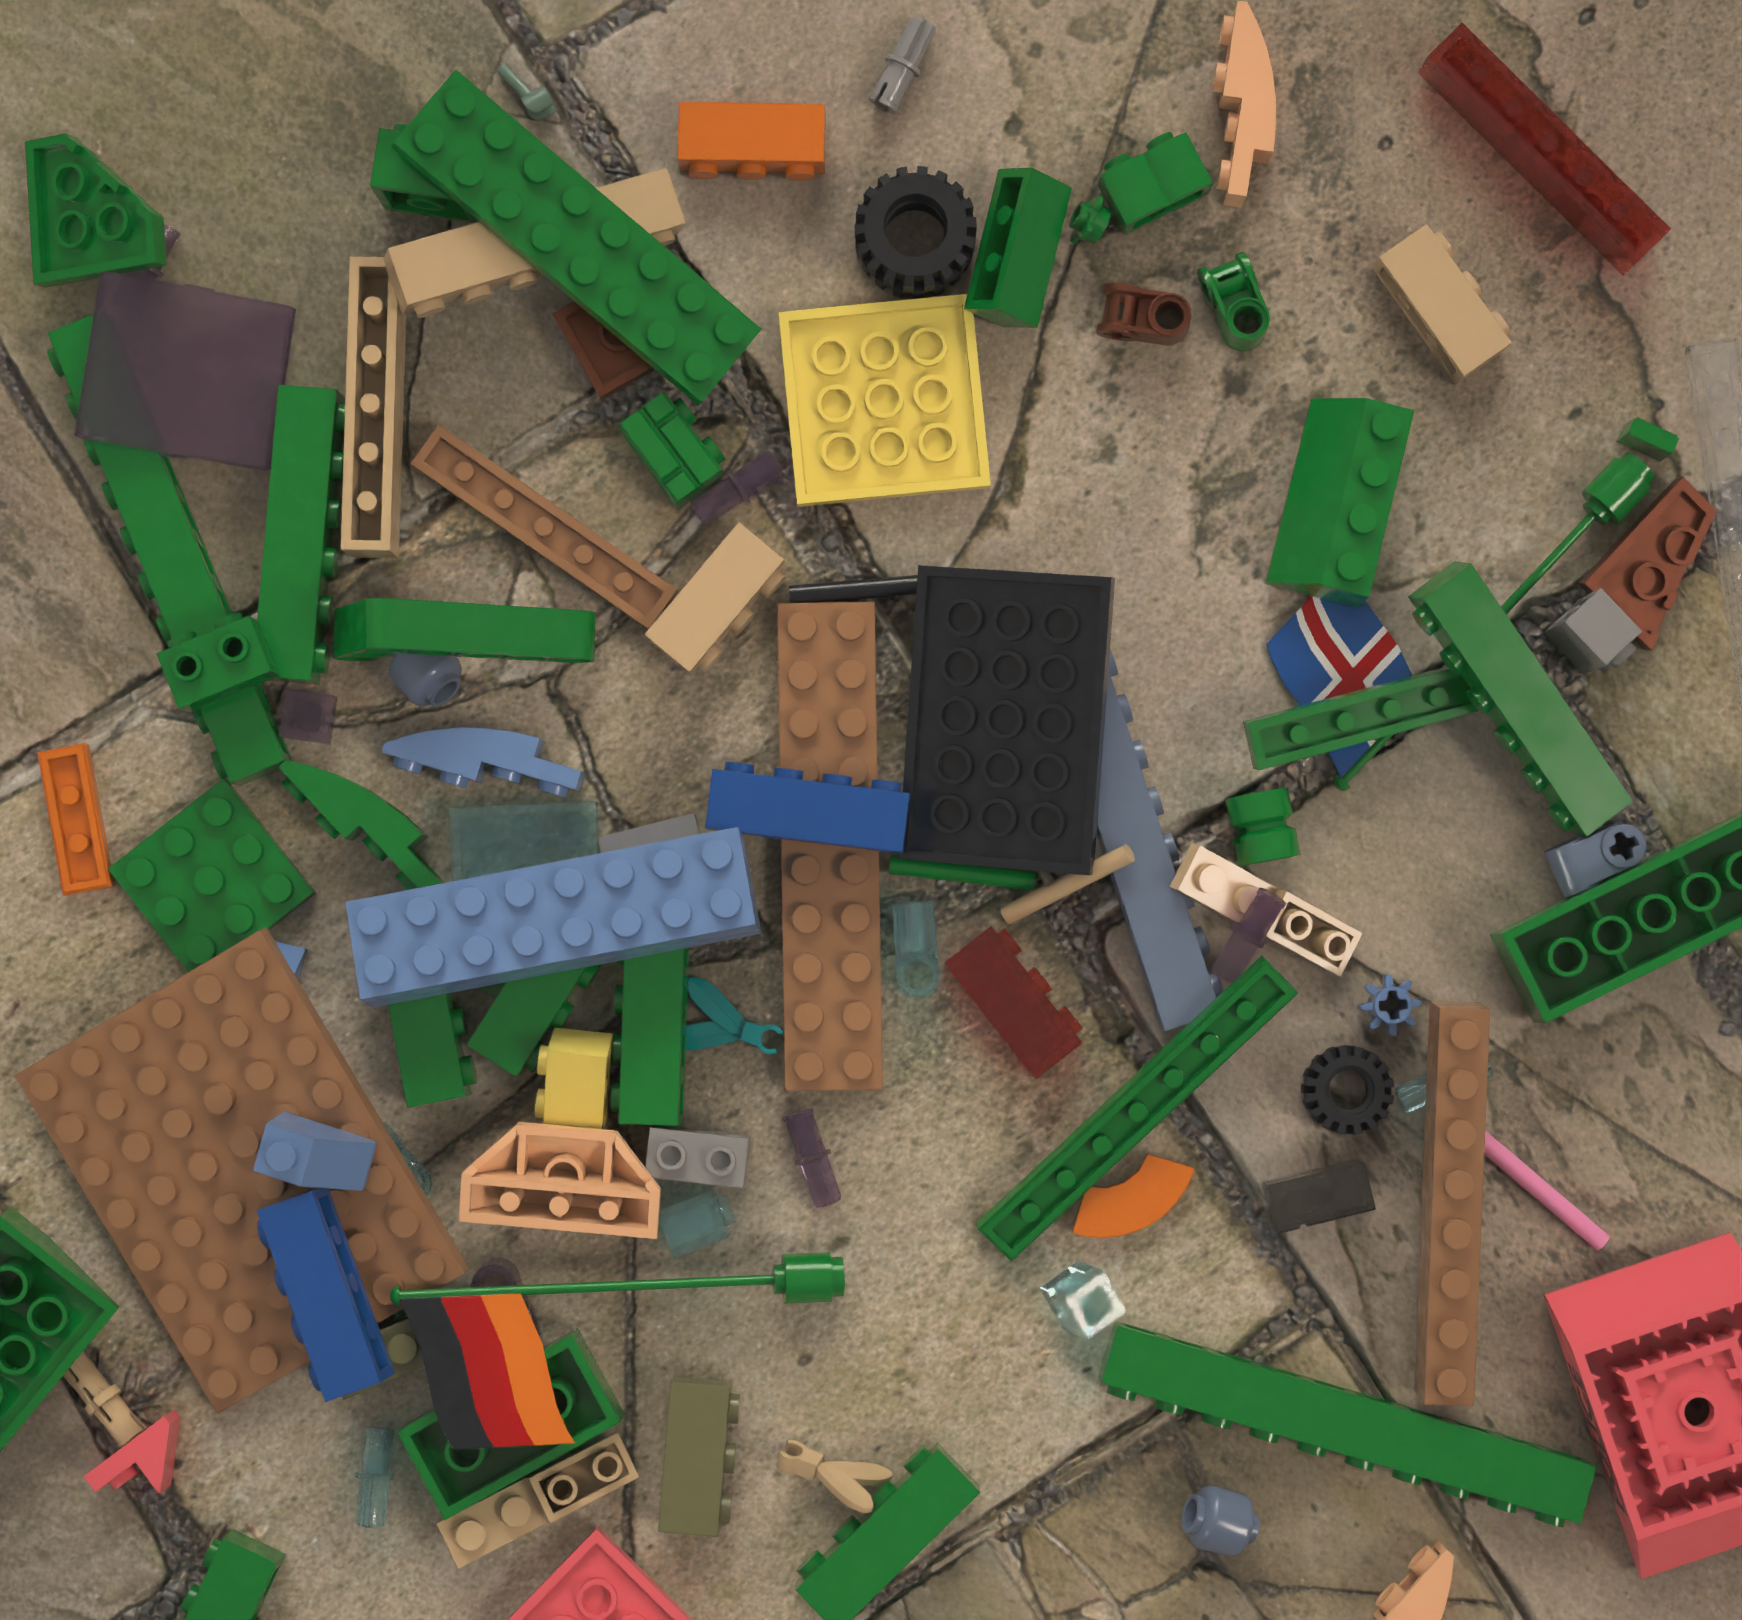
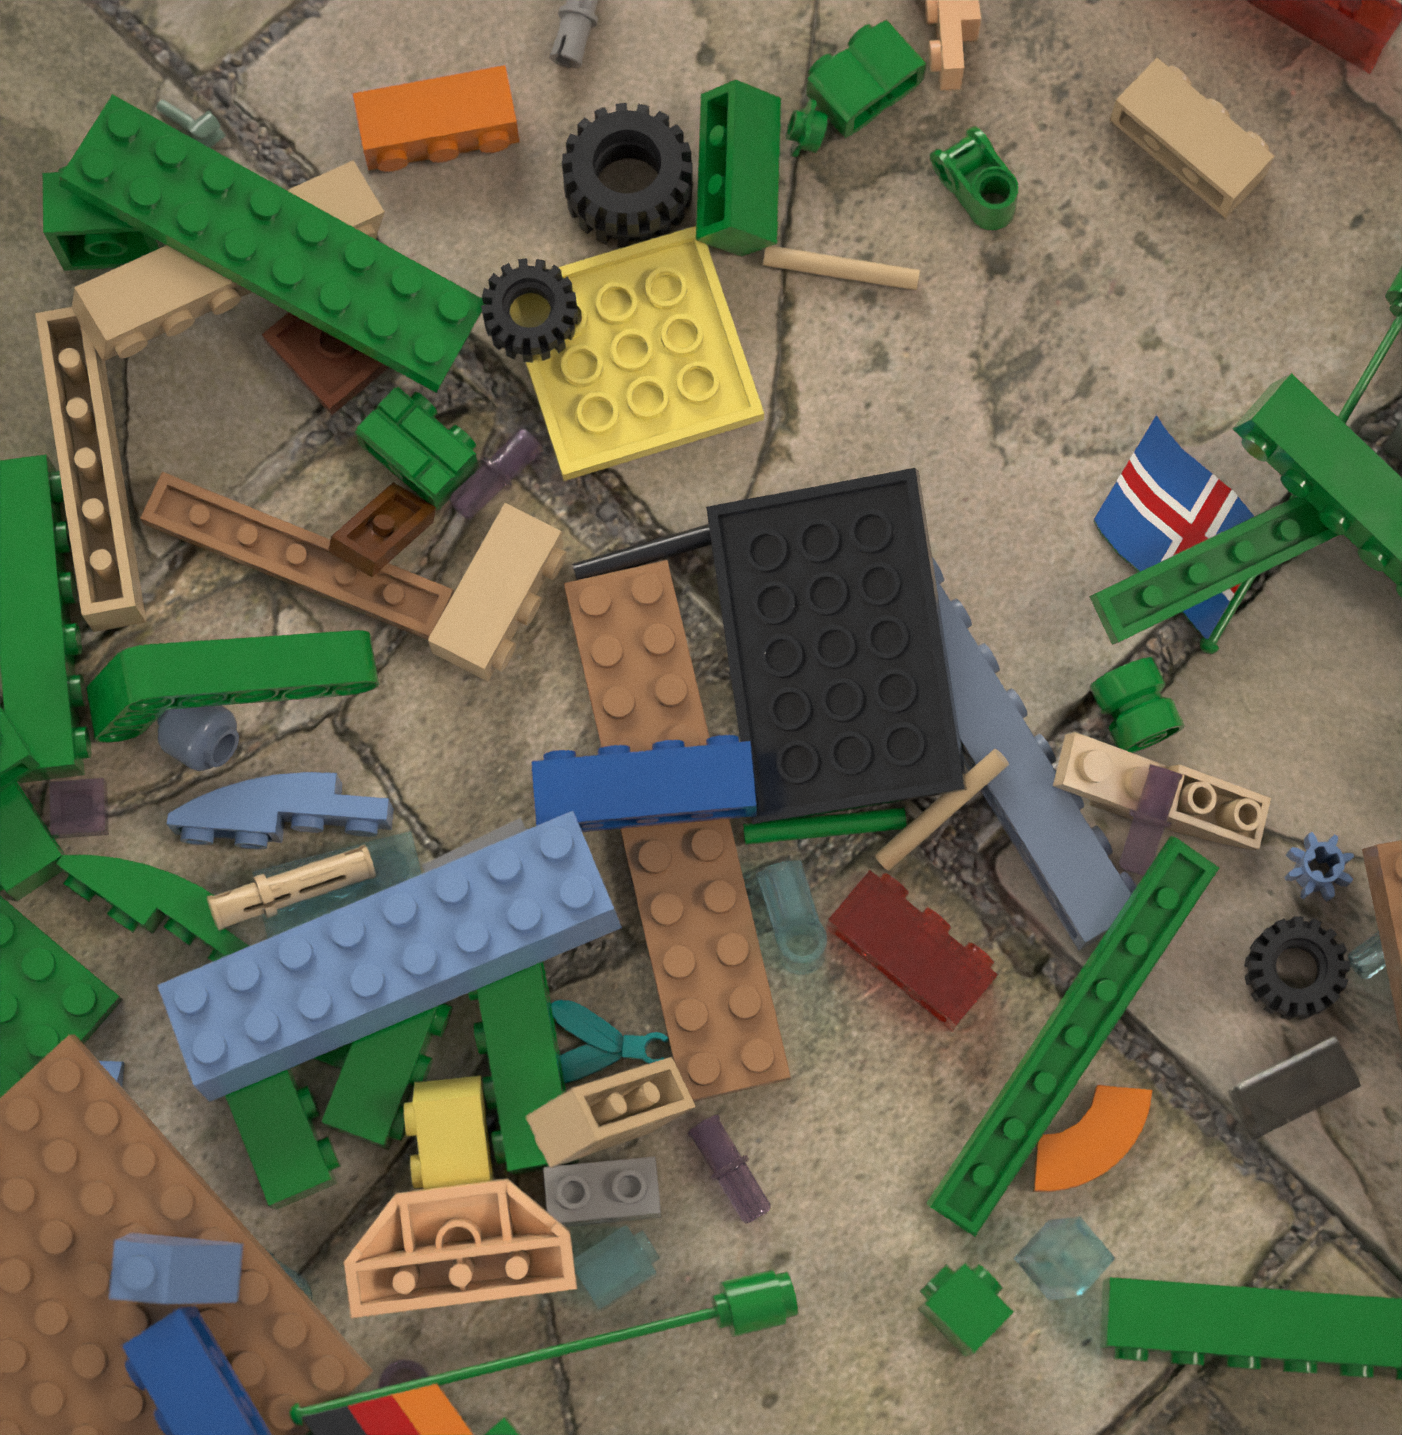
camera: 15 degrees left, 10 degrees down
copper piece [1095,283,1192,346] -> none
green slope [1265,398,1415,608] -> none
none -> tan pin [207,844,376,931]
none -> reddish brown plate [329,482,436,577]
none -> black tyre [481,258,578,362]
none -> tan brick [526,1057,696,1168]
none -> tan bar [763,246,920,291]
none -> green brick [918,1263,1014,1357]

